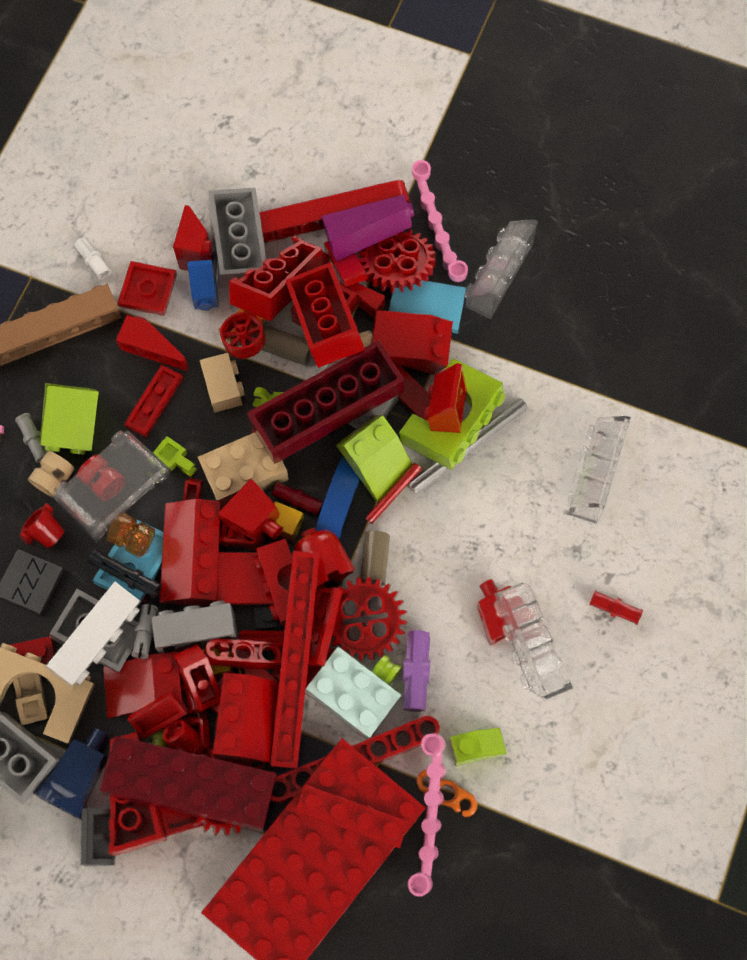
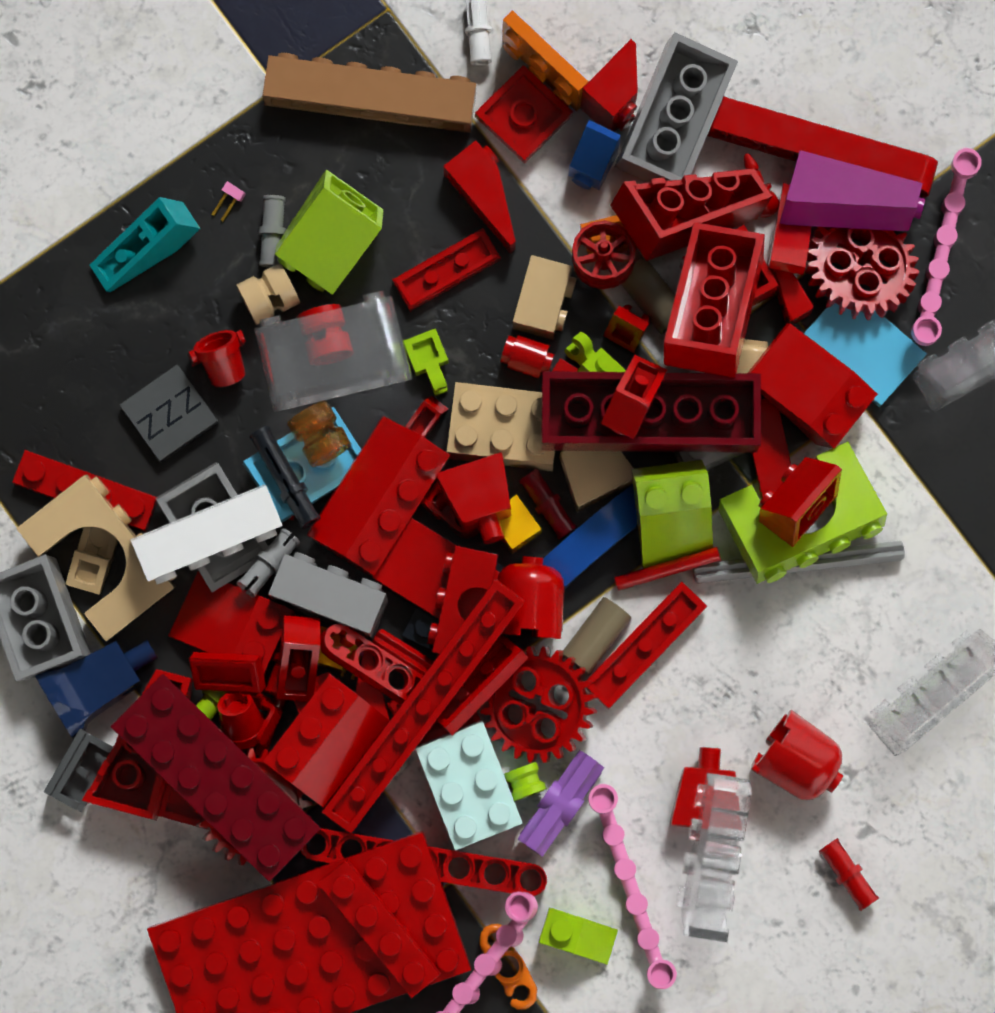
camera: 30 degrees right, 10 degrees up
none -> red brick [500,335,555,379]
none -> orange plate [502,10,589,111]
none -> tan torso [559,451,634,512]
none -> red plate [586,582,707,710]
none -> bright pink bar [588,784,677,989]
none -> red slope [601,355,667,439]
none -> red tile [603,304,649,353]
none -> red cylinder [751,710,843,800]

